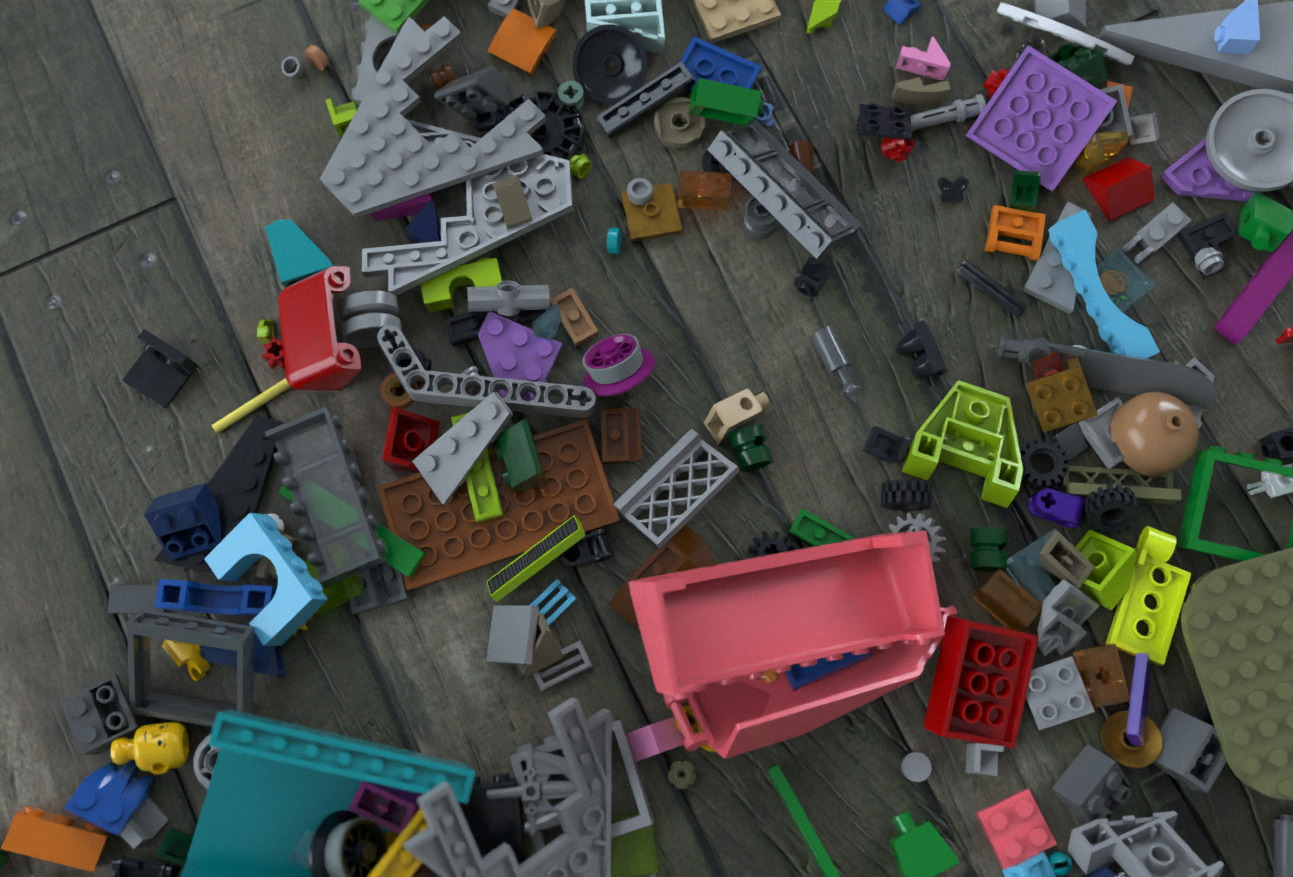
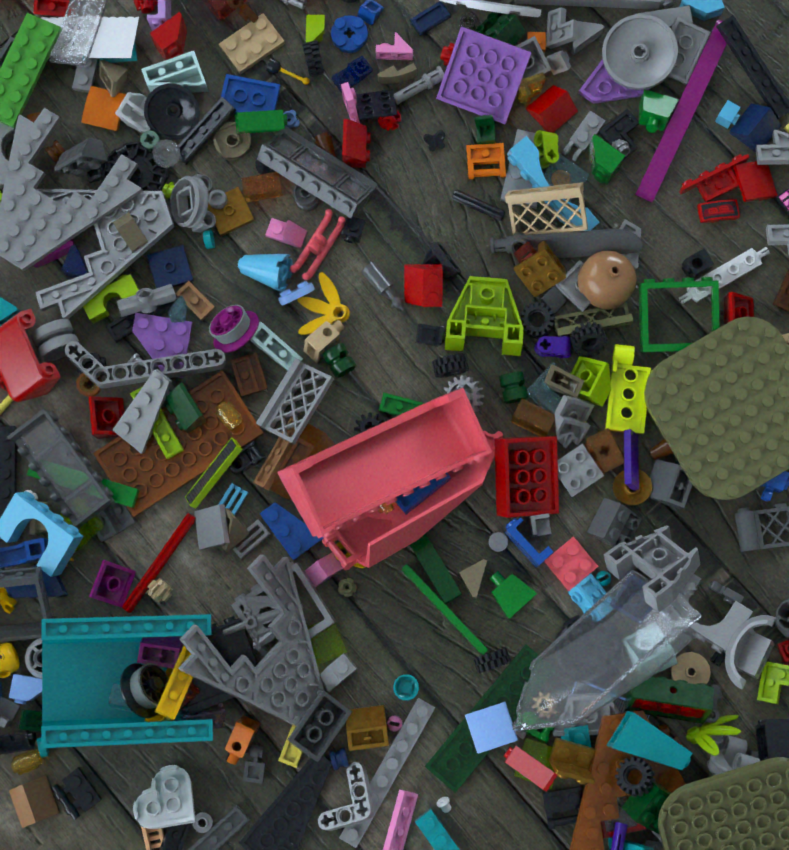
camera: 10 degrees left, 5 degrees up
none -> light blue slope [9,674,42,704]
none -> magenta slope [89,560,136,608]
none -> white slope [115,92,150,133]
none -> red axle [122,513,196,613]
none -> dark blue plate [147,245,194,288]
none -> tan gear [147,578,173,604]
none -> clear plate [152,139,180,168]
none -> light grey piece [170,174,216,233]
none -> clear yellow brick [215,401,243,430]
none -> medium azure cone [238,254,293,292]
none -> light aqua slope [250,322,303,371]
none -> medium nougat plate [253,416,299,491]
none -> blue wing [259,503,324,561]
none -> bright pink slope [265,218,307,249]
none -> hinge [266,58,310,85]
none -> light blue plate [278,280,315,305]
none -> coral piece [289,209,345,281]
none -> yellow plant [297,272,350,335]
none -> black tyre [302,40,324,77]
none -> blue plate [331,16,368,53]
none -> clear blue slope [331,55,373,93]
none -> bright pink wing [341,82,360,123]
none -> red slope [342,119,371,168]
none -> red slope [404,264,443,307]
none -> dark blue tile [410,1,451,36]
none -> dark green slope [410,534,462,605]
none -> dark tan slope [459,559,487,599]
none -> tan fence [505,182,588,235]
none -> blue panel [505,517,553,568]
none -> lime piece [534,130,559,169]
none -> light grey plate [546,7,579,49]
none -> light grey slope [571,21,604,55]
none -> green slope [588,134,625,185]
none -> reddish brown cone [649,438,674,460]

